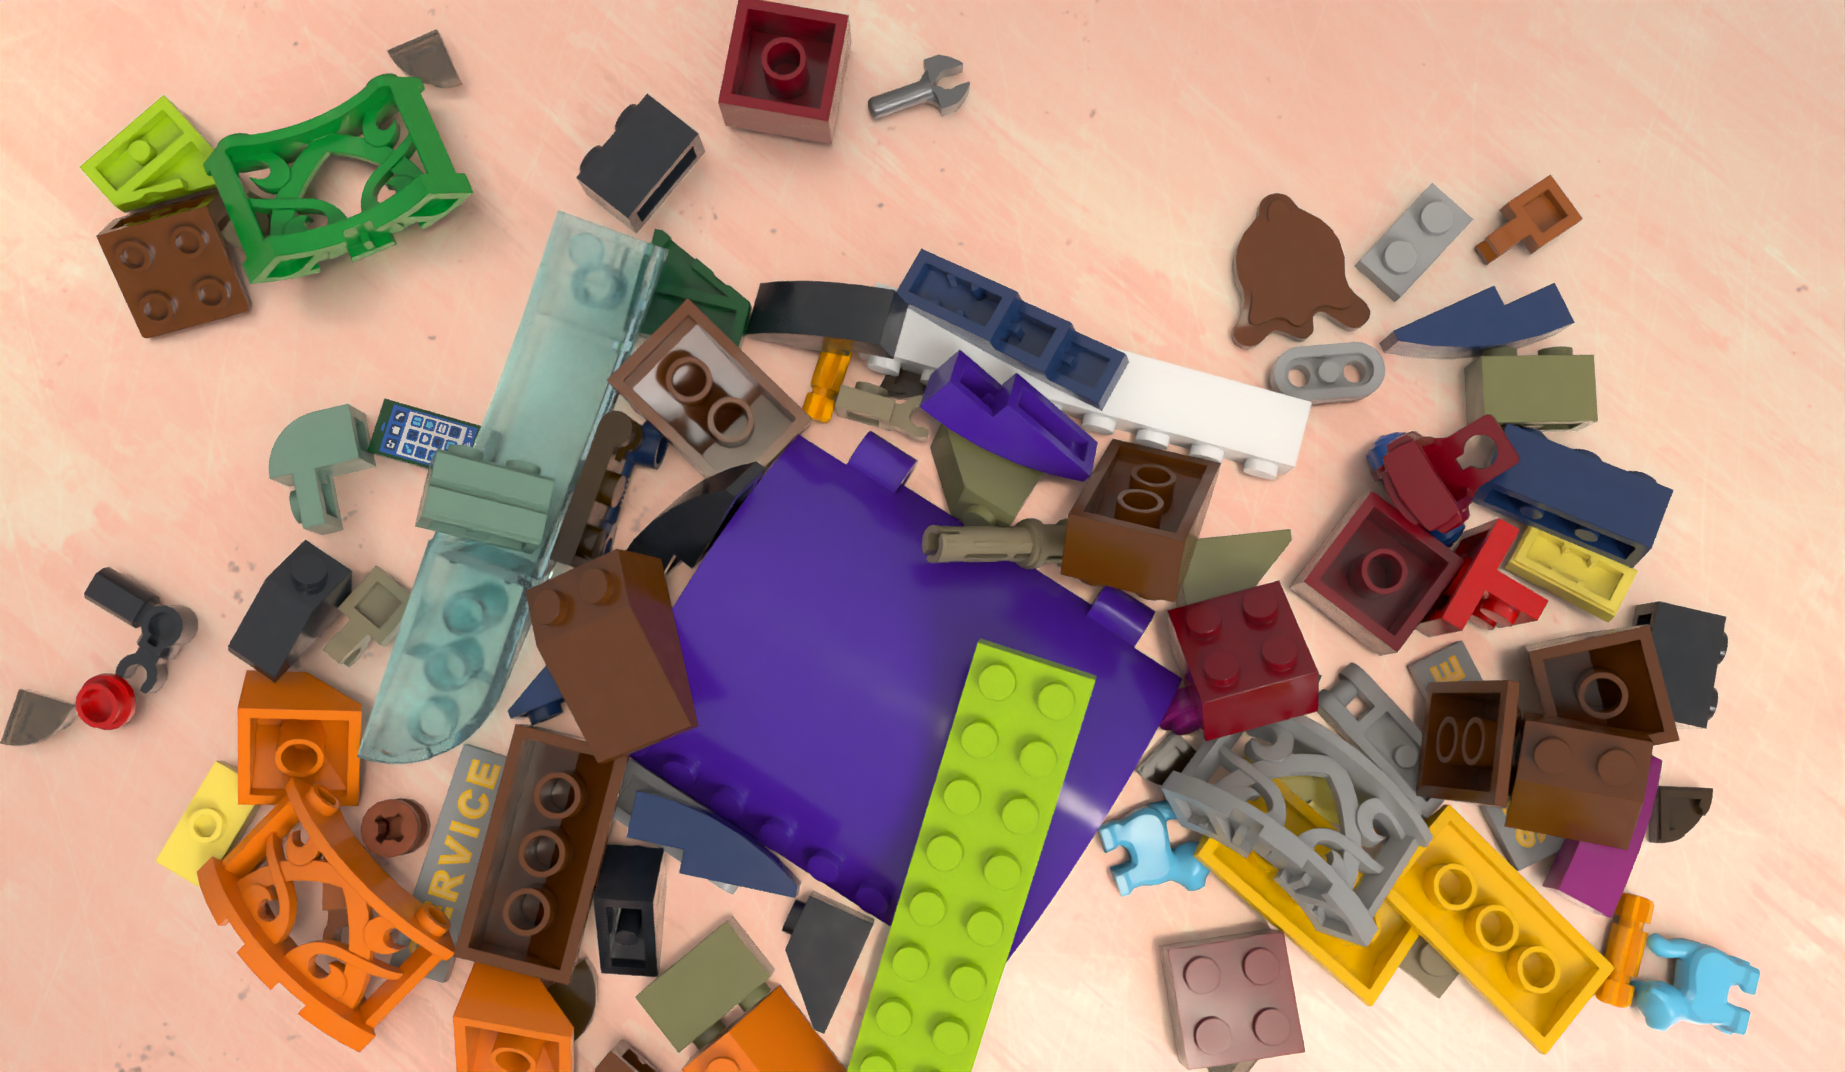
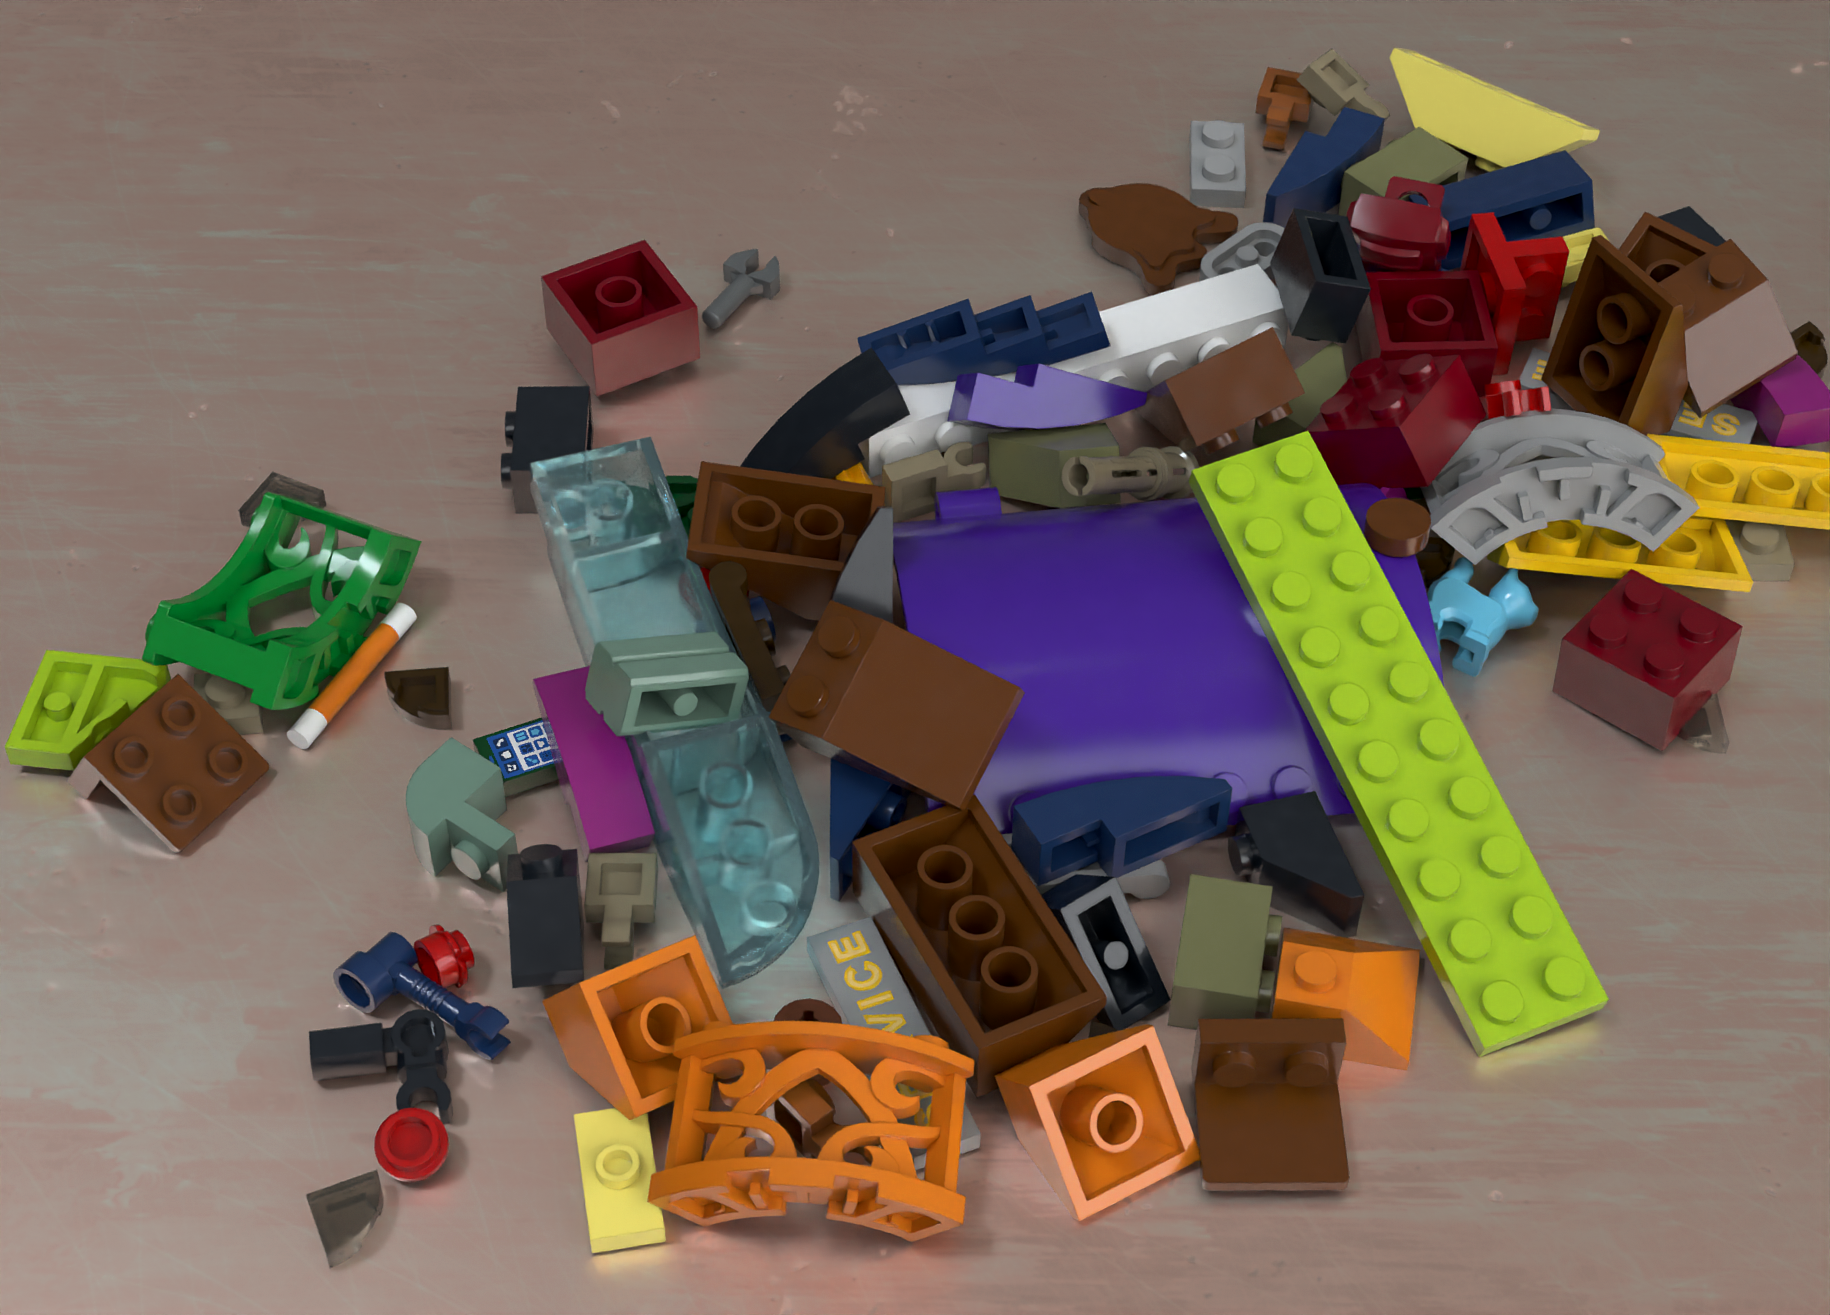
camera: 40 degrees left, 35 degrees down
none -> orange bar [287,603,417,749]
none -> dark blue brick [333,932,511,1060]
none -> dark brown tile [384,667,452,730]
none -> red plate [413,924,475,988]
none -> magenta slope [532,666,655,862]
none -> black brick [1270,208,1371,343]
none -> dark tan plate [1297,48,1390,120]
none -> reddish brown tile [1364,498,1431,557]
none -> light yellow wedge [1390,48,1601,172]
none -> red plate [1479,380,1552,422]

